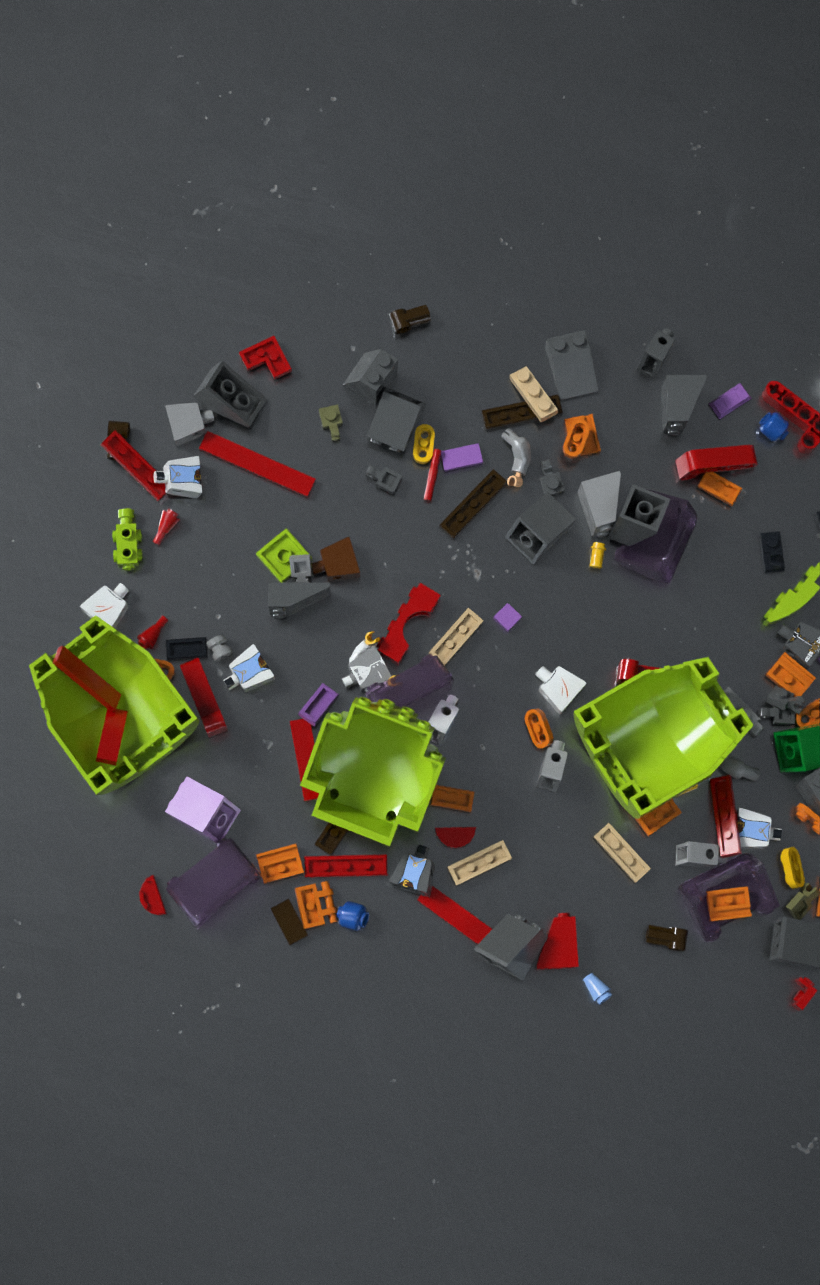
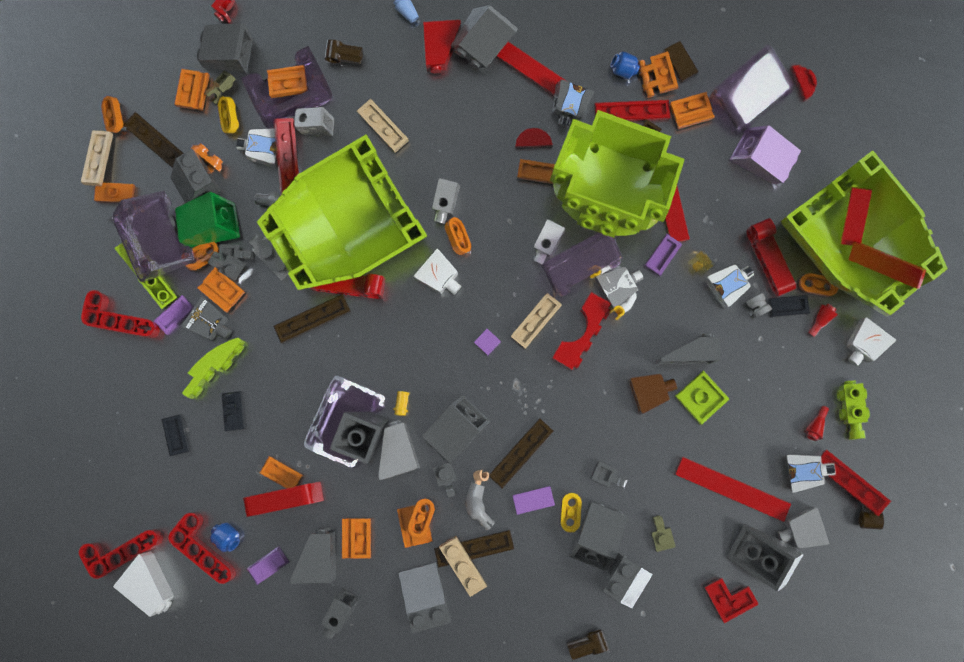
camera: 170 degrees left, 5 degrees up
light grey plate [289,554,312,583] -> none
red piece [424,449,442,501] -> none
tan plate [447,840,512,886] -> none
none -> dark brown tile [273,294,351,343]
none -> orange plate [342,518,371,559]
none -> clear yellow tile [692,250,715,272]

